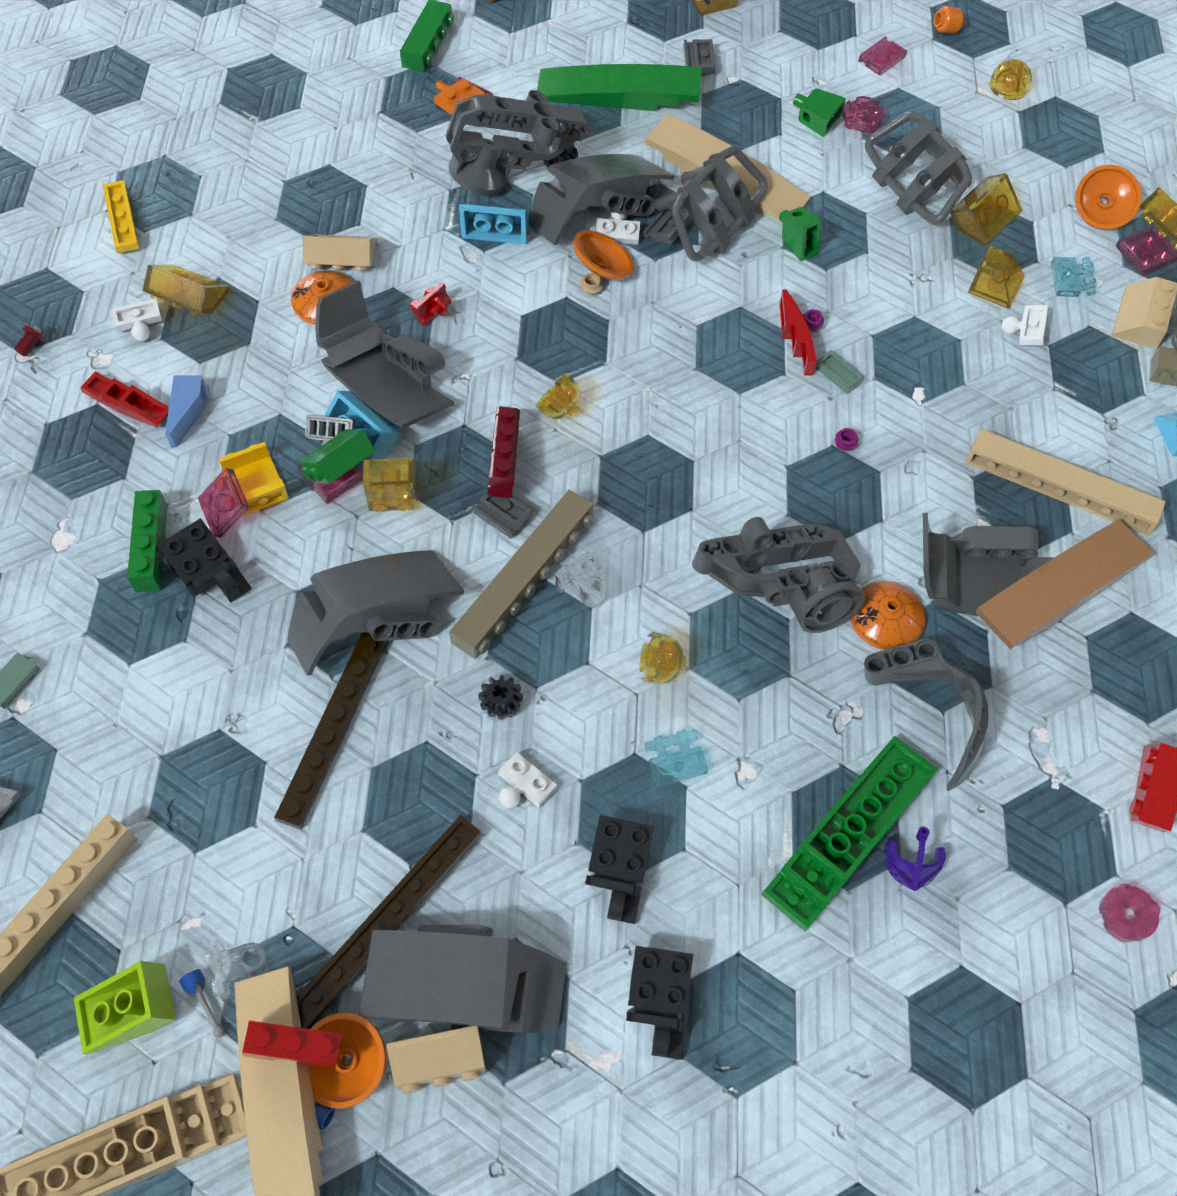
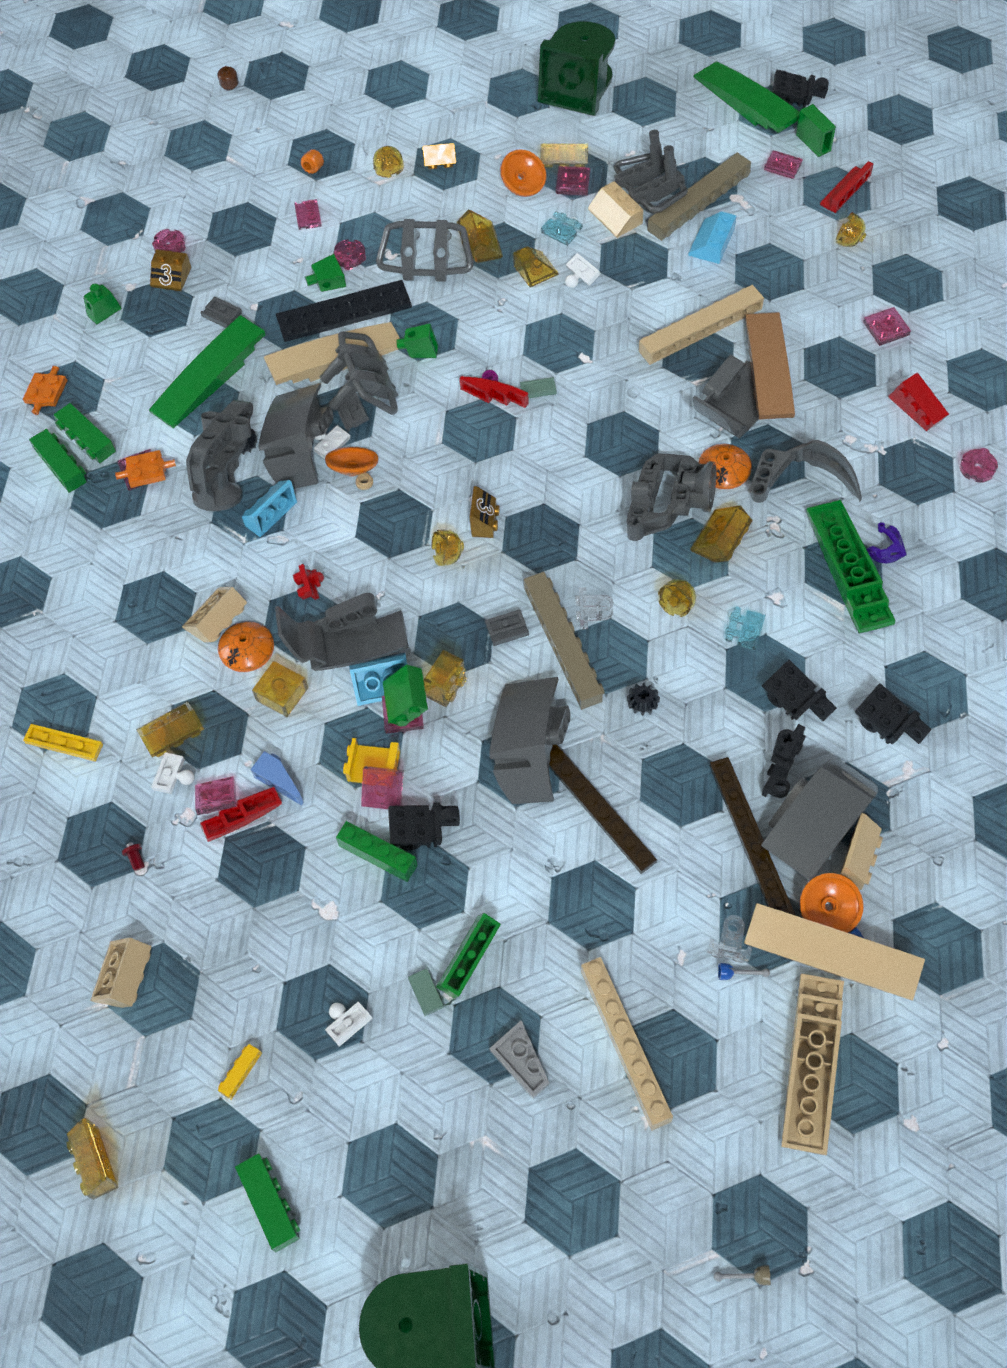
camera: 50 degrees left, 0 degrees up
lime slope [74,961,176,1055] -> none
red arch [242,1020,342,1069] -> none
slope [305,415,356,441] -> none
dark red brick [487,406,520,498] -> none
white plate [498,752,557,809] -> none
magenta plate [834,428,859,451] -> none
none -> green brick [53,403,116,464]
none -> clear pink plate [195,776,237,815]
none -> clear yellow brick [252,661,308,717]
none -> black plate [276,280,412,342]
none -> slope [423,143,456,169]
none -> green brick [436,913,501,998]
none -> pearl gold slope [470,486,500,538]
none -> clear yellow slope [690,505,753,563]
none -> black plate [762,724,806,798]

